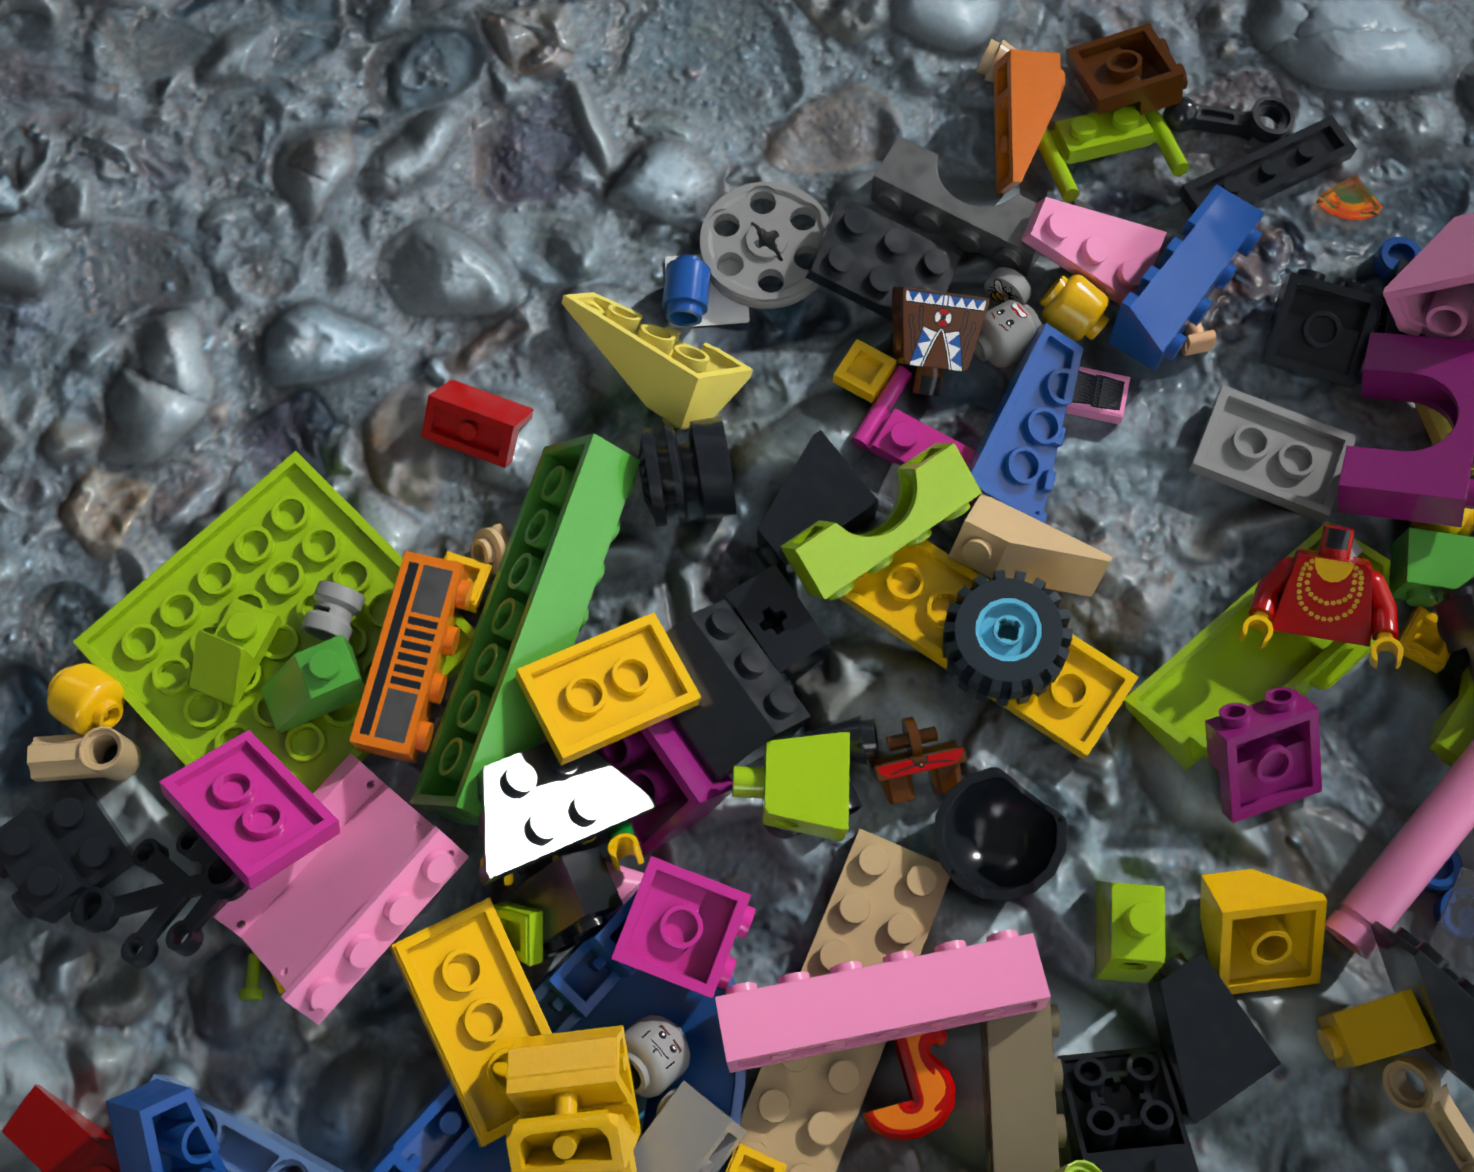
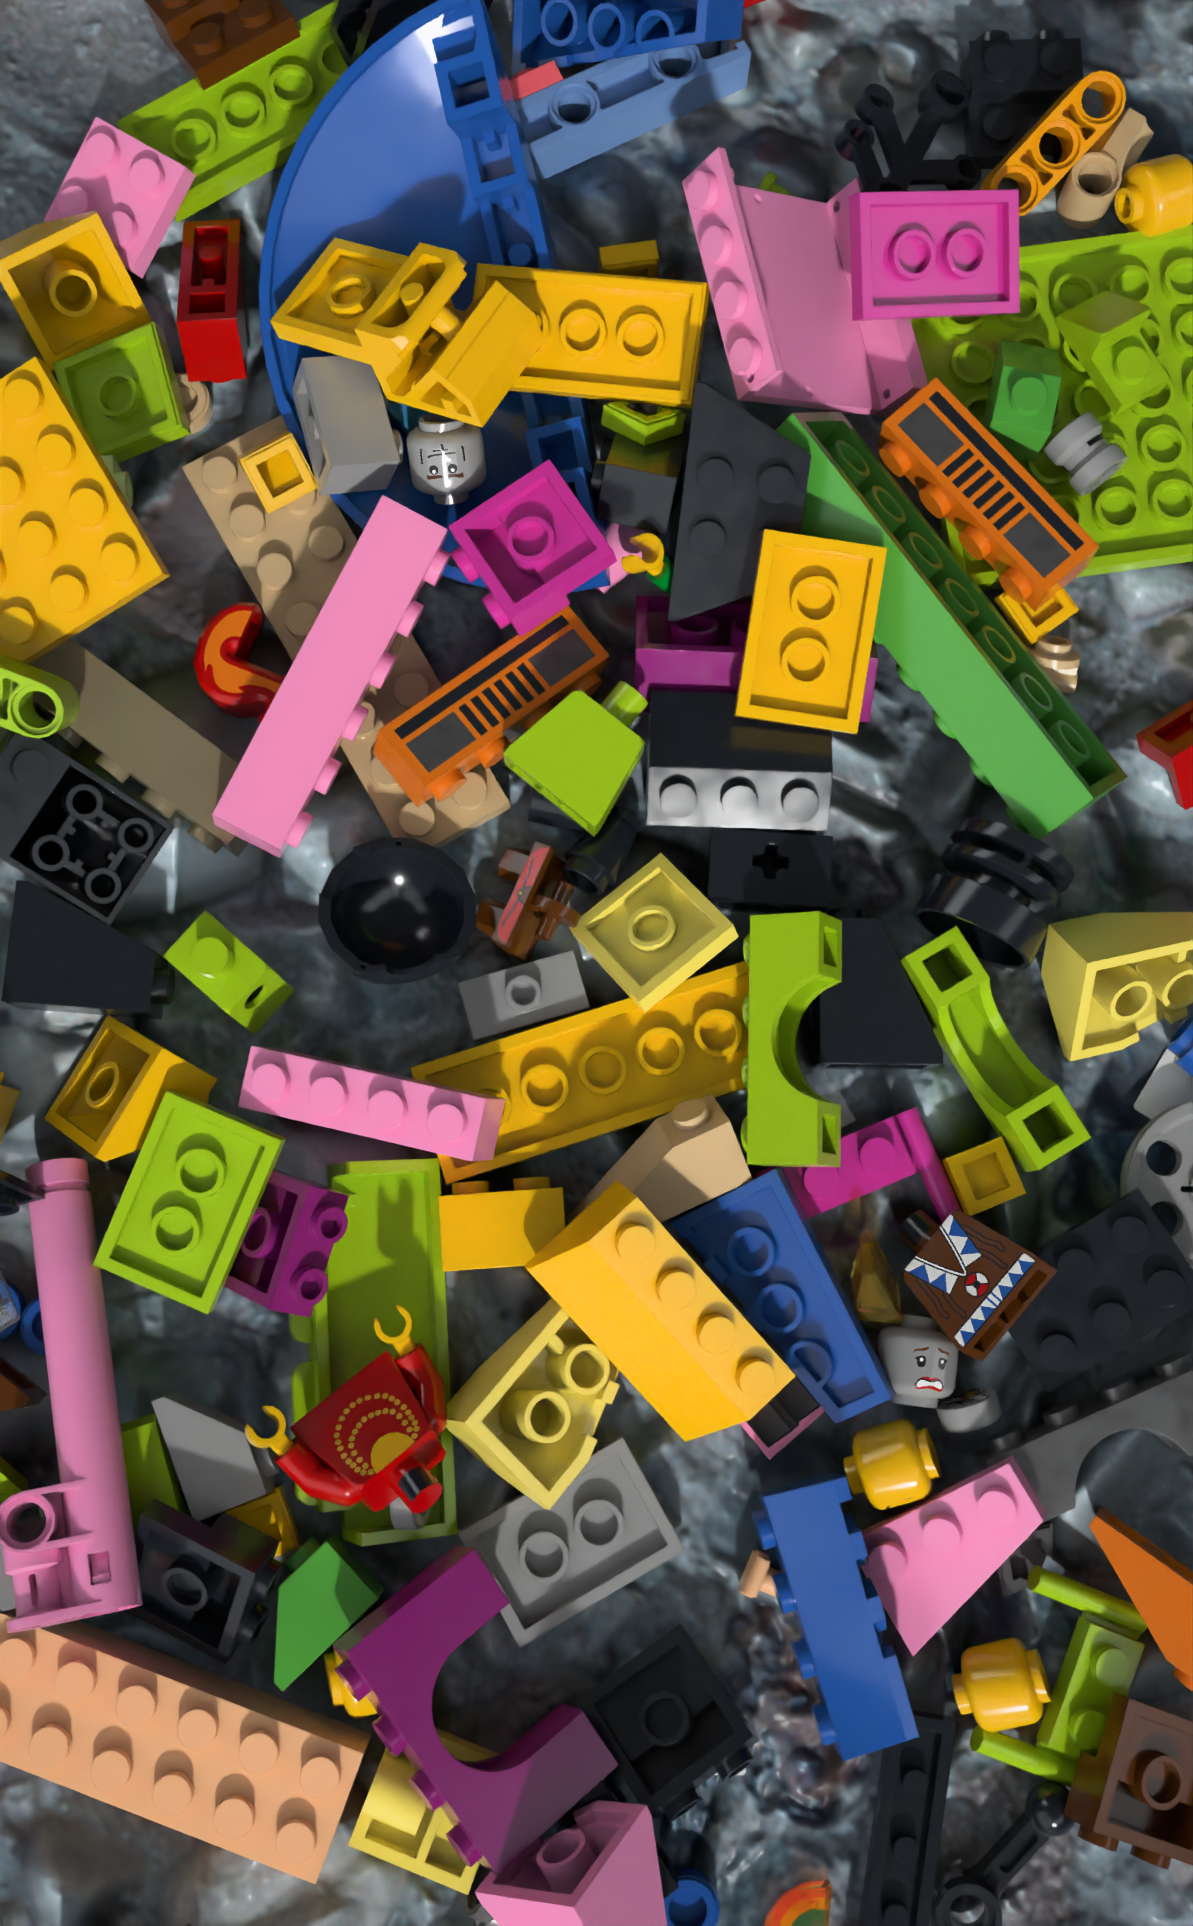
camera: 120 degrees right, 10 degrees up
black wheel [942,570,1073,706] -> none
none -> lime plate [93,1089,286,1315]
none -> light grey slope [151,1392,280,1521]
none -> bright pink brick [238,1046,506,1162]
none -> brick [373,606,610,808]
none -> yellow brick [438,1177,565,1272]
none -> light yellow wedge [446,1298,620,1510]
none -> light grey plate [458,950,590,1042]
none -> yellow slope [524,1180,796,1442]
none -> light yellow plate [569,853,739,1013]
none -> yellow tile [598,240,659,278]
none -> clear yellow slope [851,1231,902,1324]
none -> lime arch [901,926,1091,1173]
none -> yellow head [951,1637,1052,1733]
none -> light orange beam [980,70,1126,217]

